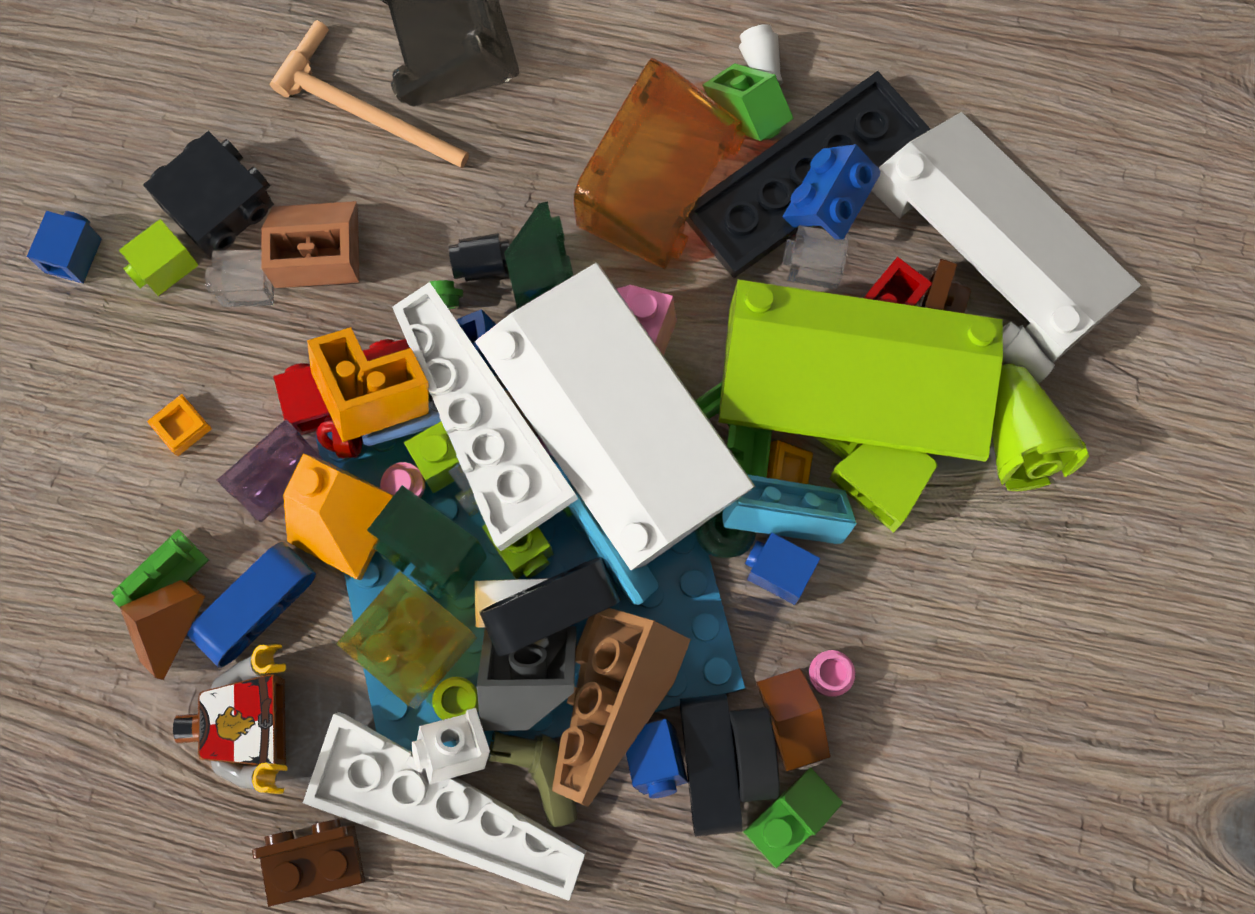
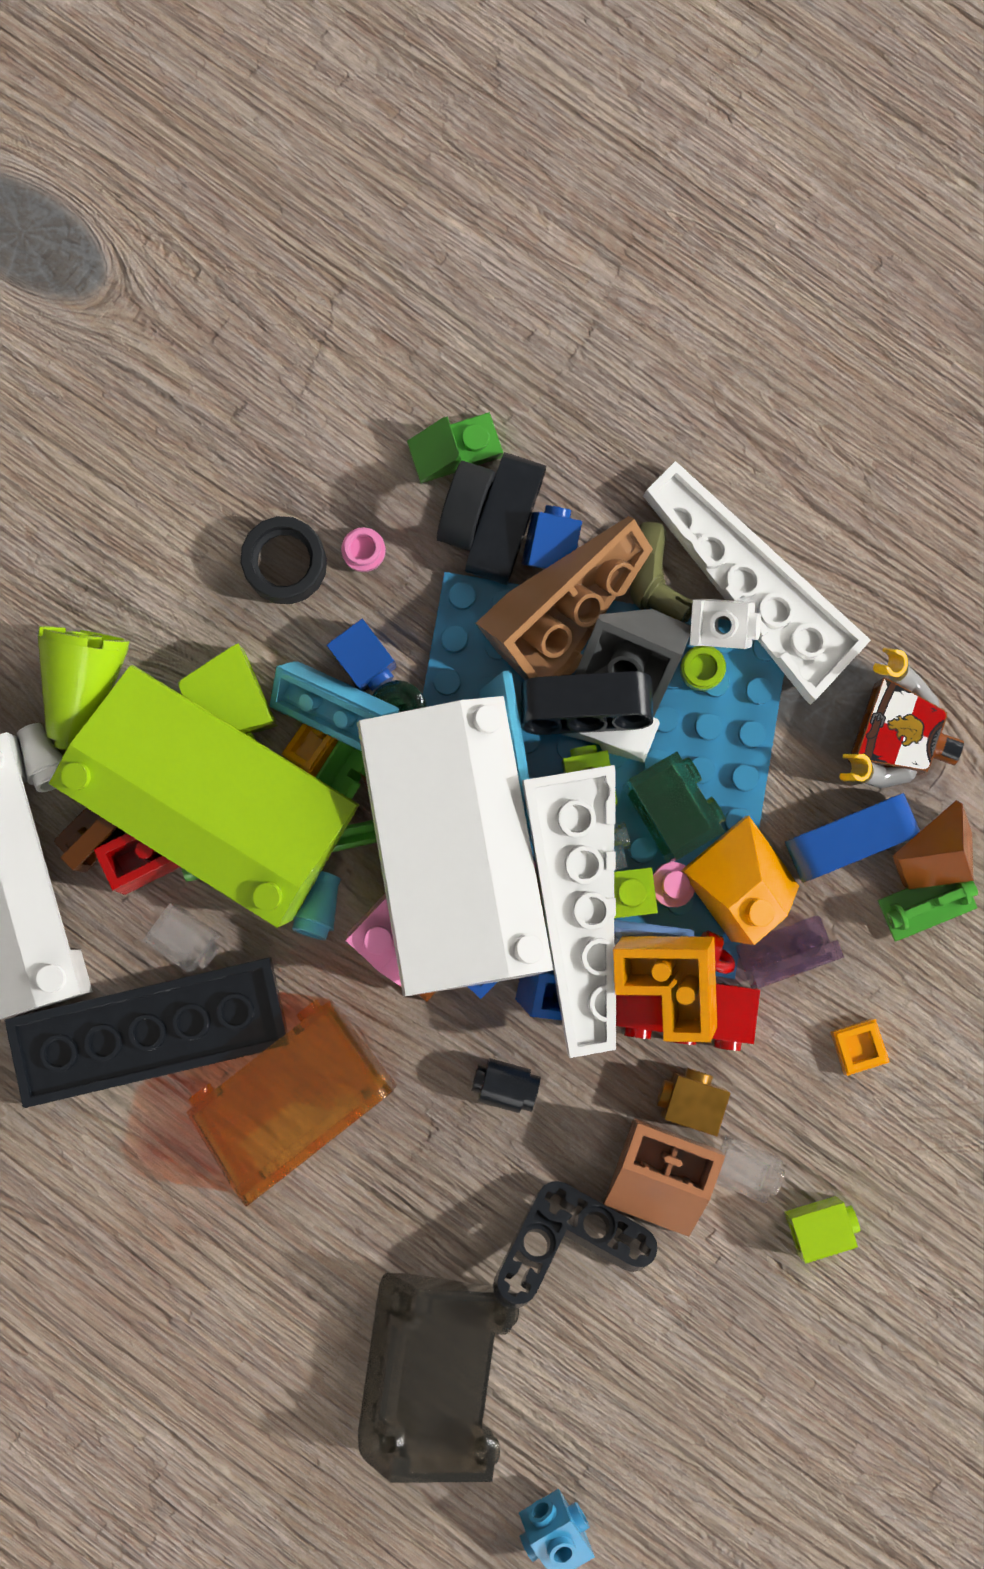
camera: 155 degrees left, 10 degrees up
blue brick [27,211,102,284] -> none
black brick [143,130,274,258] -> none
reddish brown bracket [252,819,366,907] -> none
light nougat bar [270,20,469,168] -> none
clear yellow brick [336,571,477,710] -> none
bright green plate [428,280,463,309] -> none
clear green slope [505,201,573,309] -> none
bright green slope [702,63,794,141] -> none
white cone [739,24,783,85] -> none
dark orange slope [756,668,831,771] -> none
blue bracket [782,144,881,240] -> none
none -> black tyre [240,516,327,604]
none -> medium azure cone [292,871,341,940]
none -> black beam [493,1181,658,1309]
none -> pearl gold brick [656,1068,731,1137]

